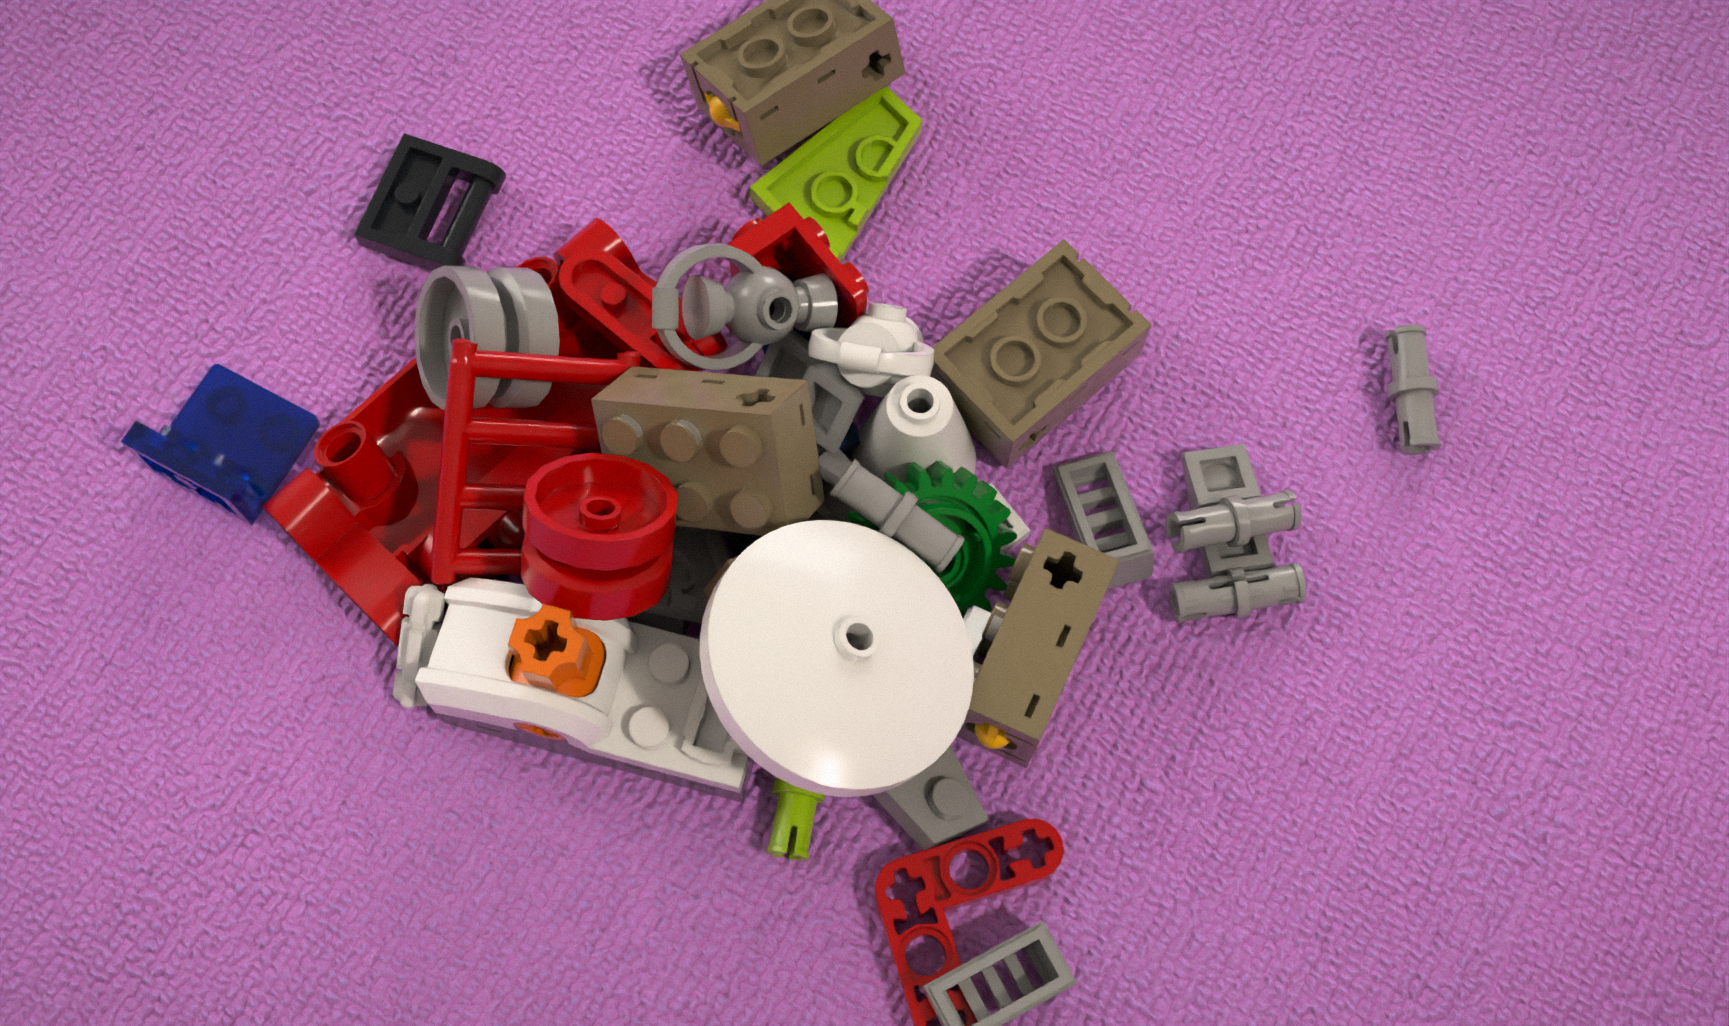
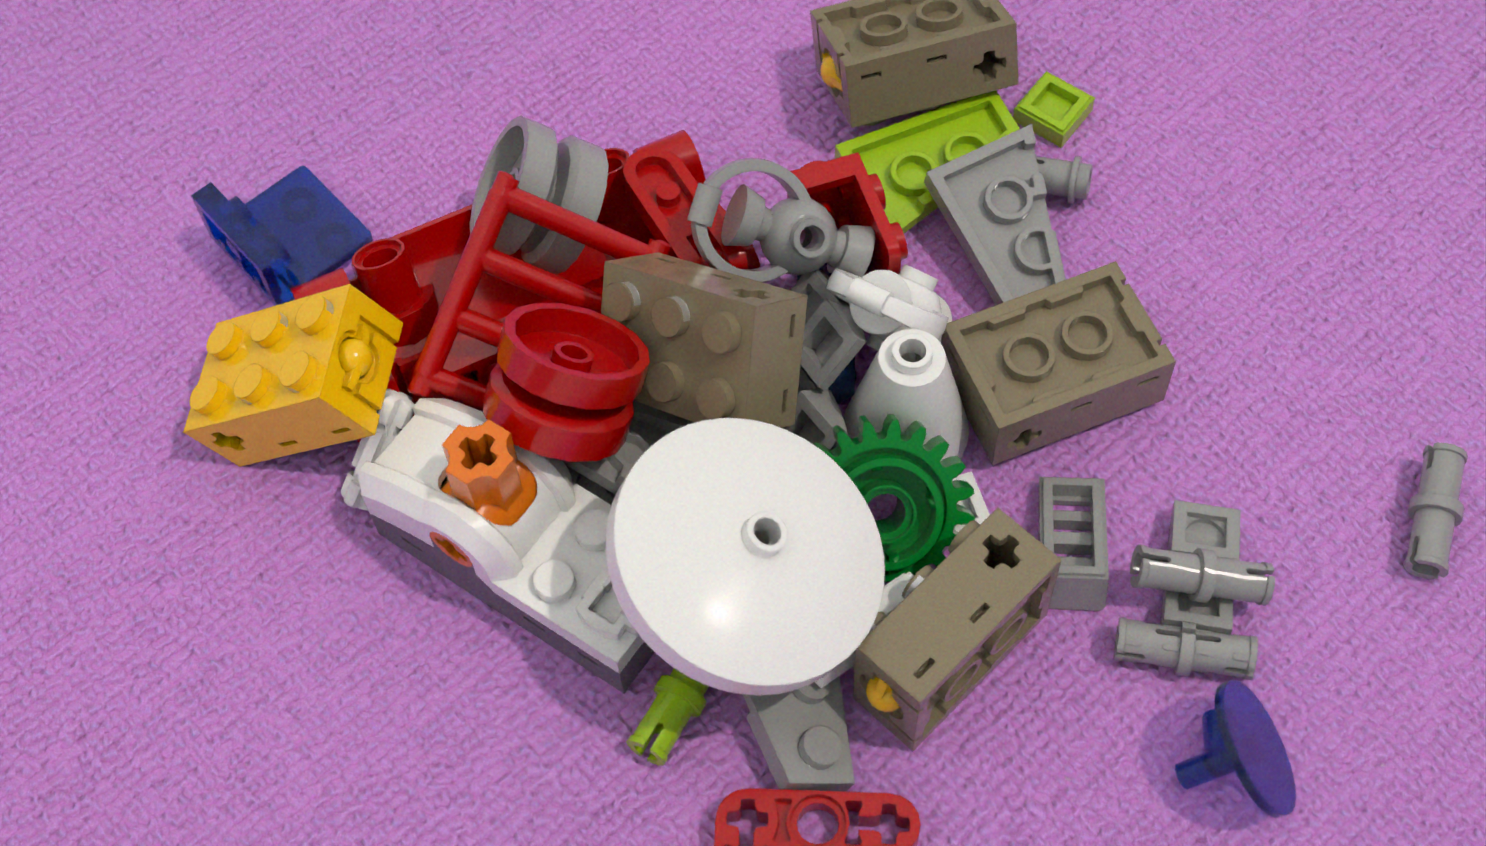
camera: 25 degrees right, 10 degrees down
black plate [354,133,506,272] -> none
light grey pin [830,459,965,573] -> none
none -> yellow piece [183,284,403,467]
none -> light grey wing [924,124,1066,305]
none -> lime tile [1013,71,1095,148]
none -> light grey pin [1036,156,1093,204]
none -> clear blue shield [1175,680,1296,818]

